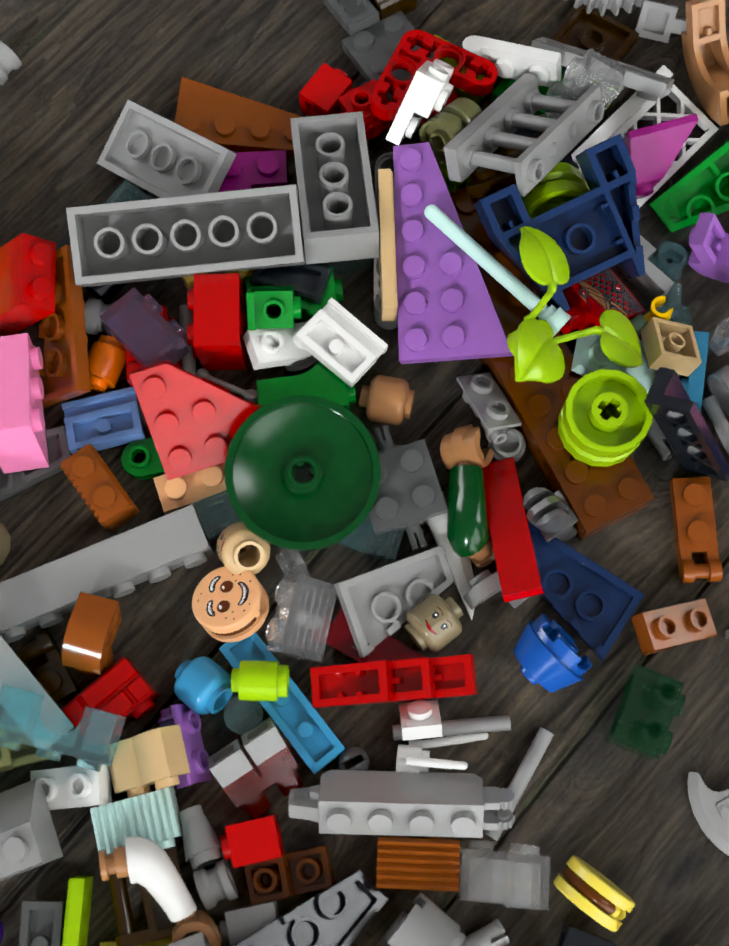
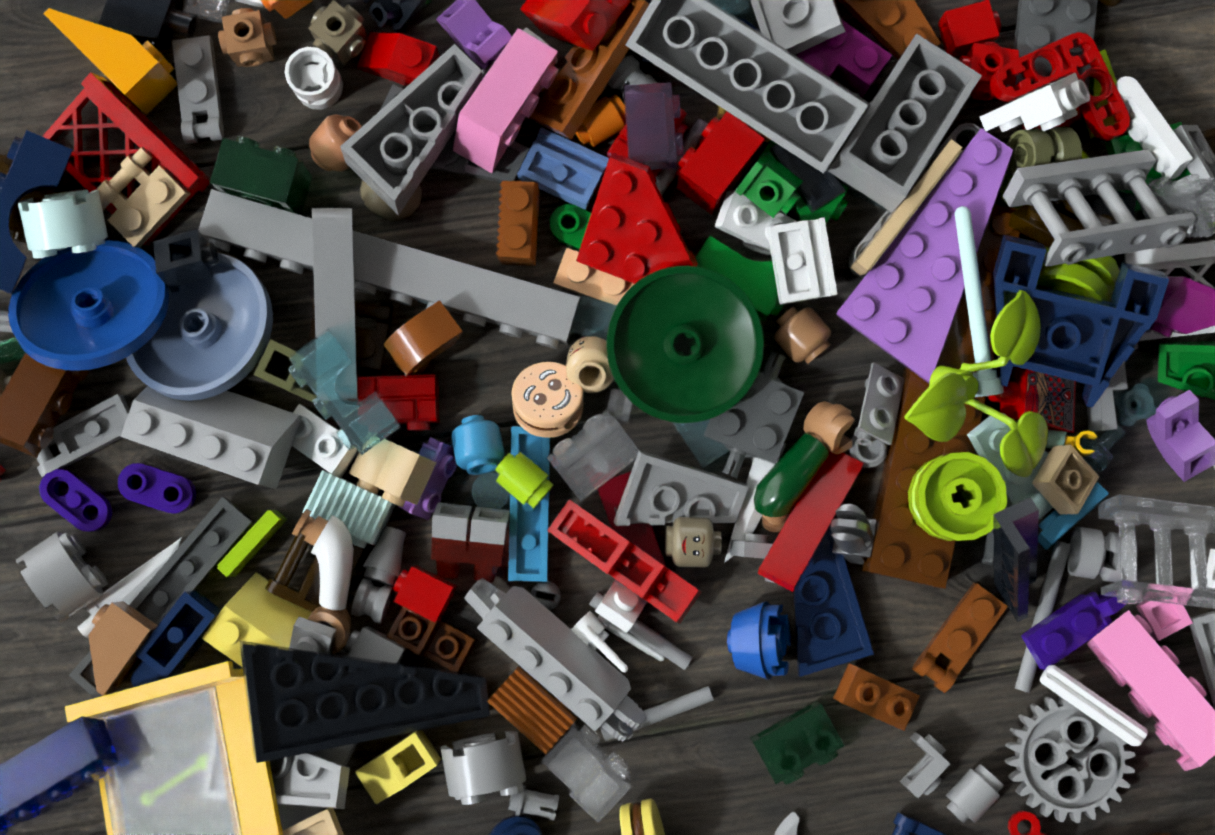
camera: 35 degrees right, 10 degrees up
light grey hinge [196,368,258,403] -> none

